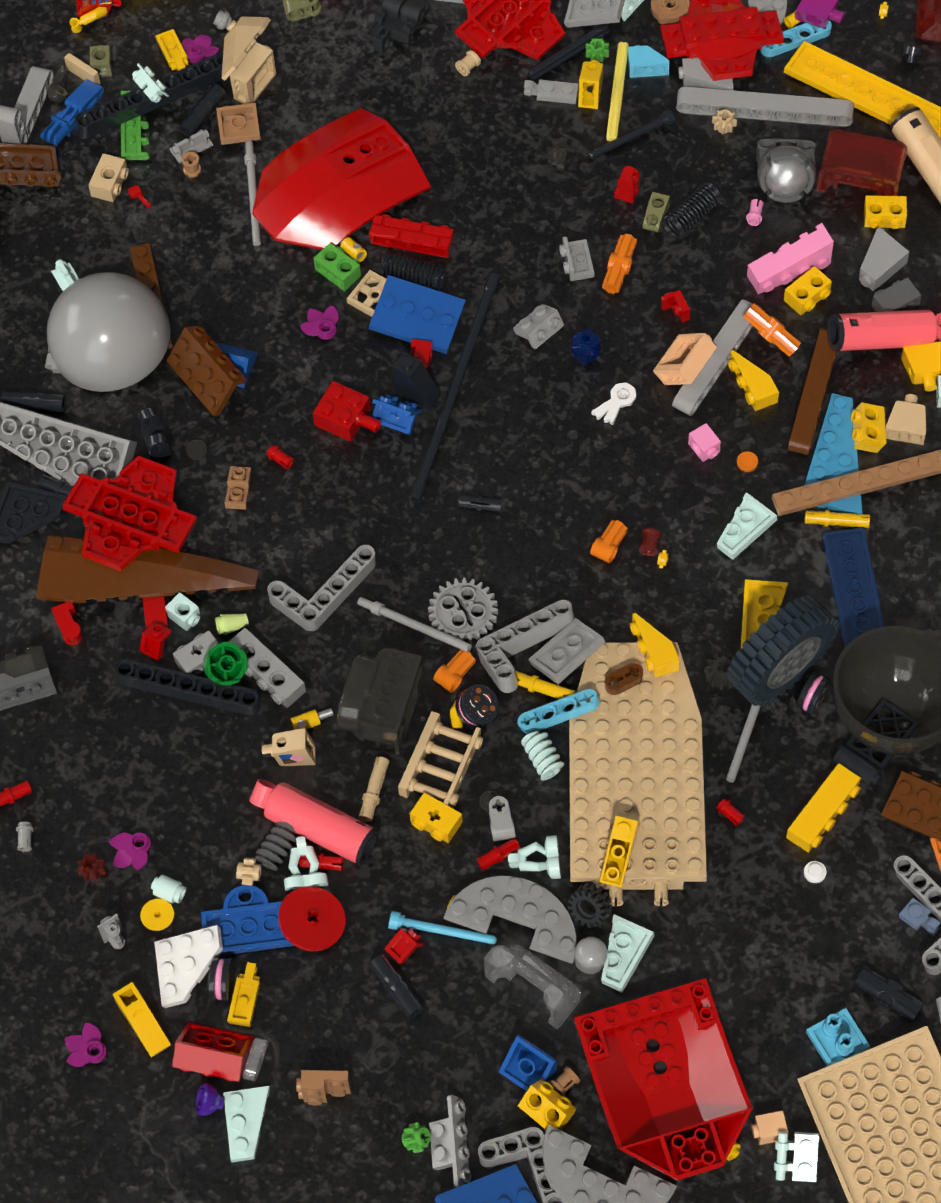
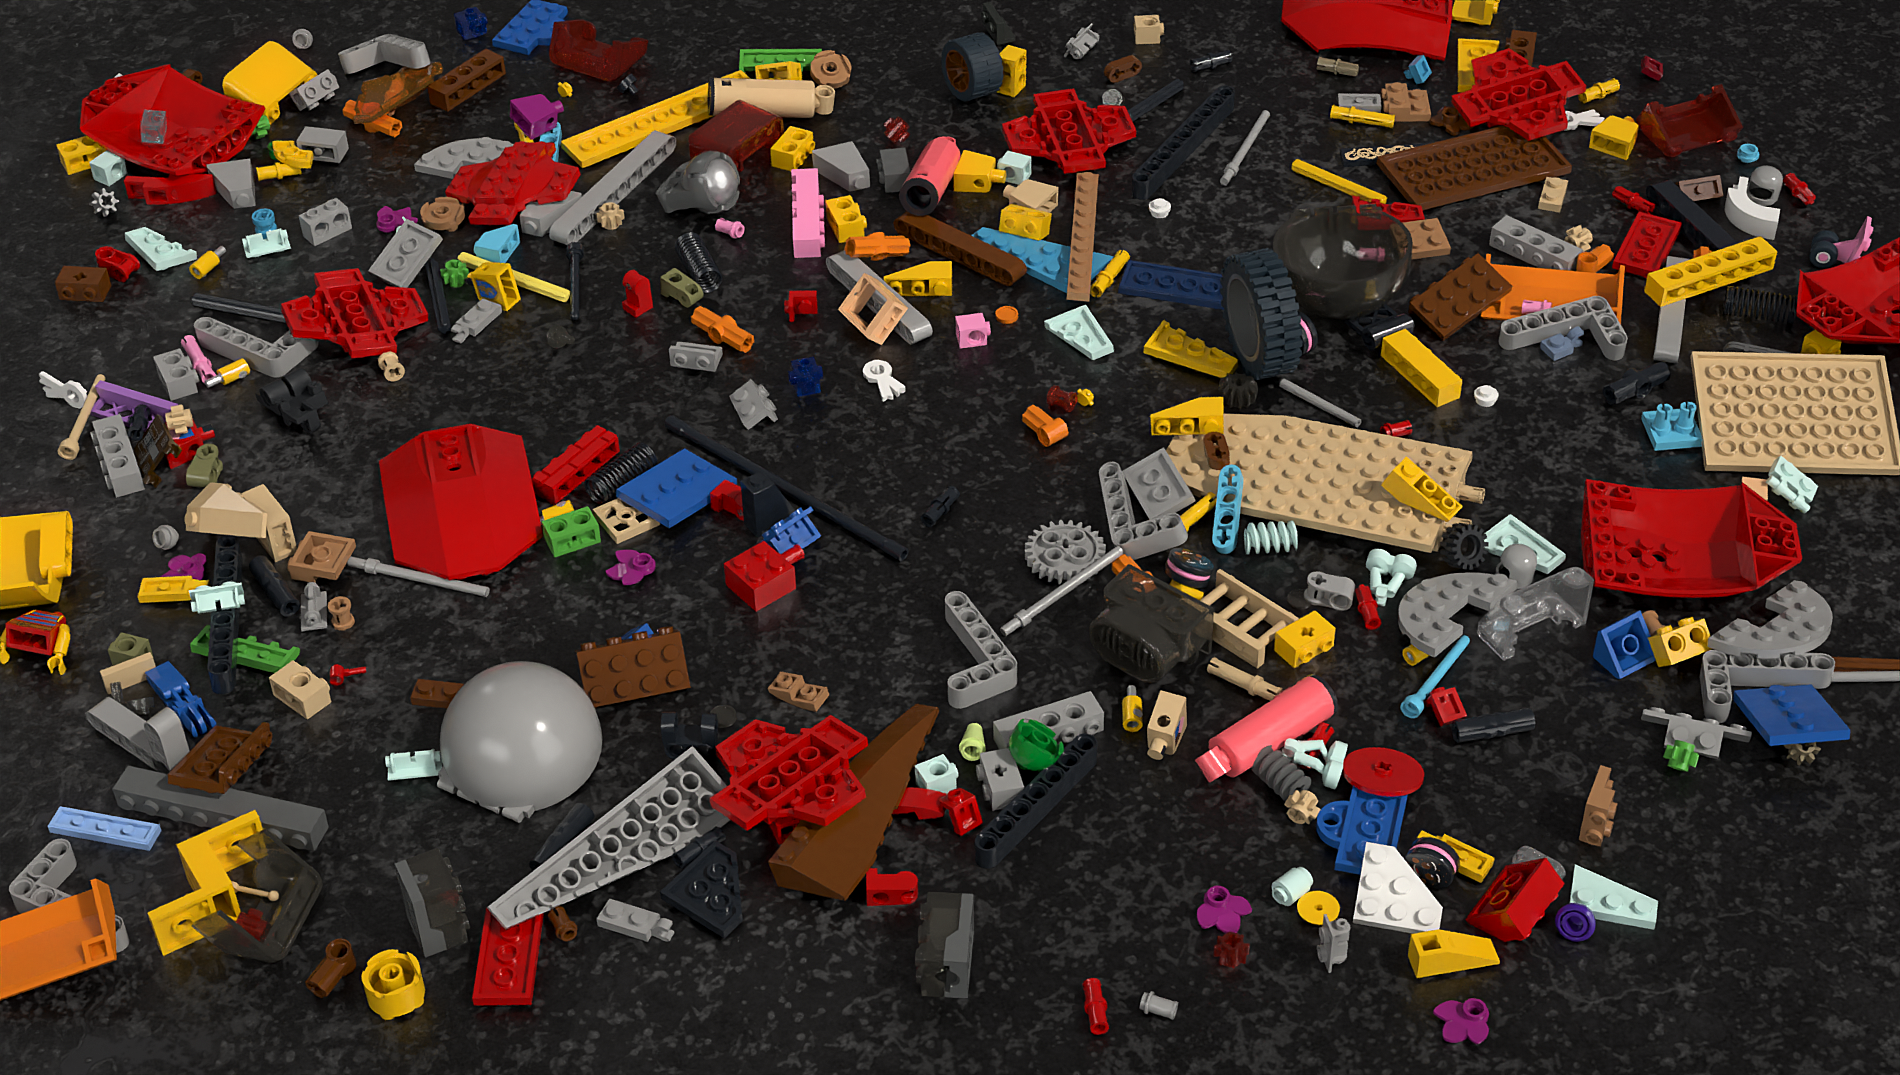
camera: 70 degrees left, 20 degrees down
red pin [267,445,294,470] -> none

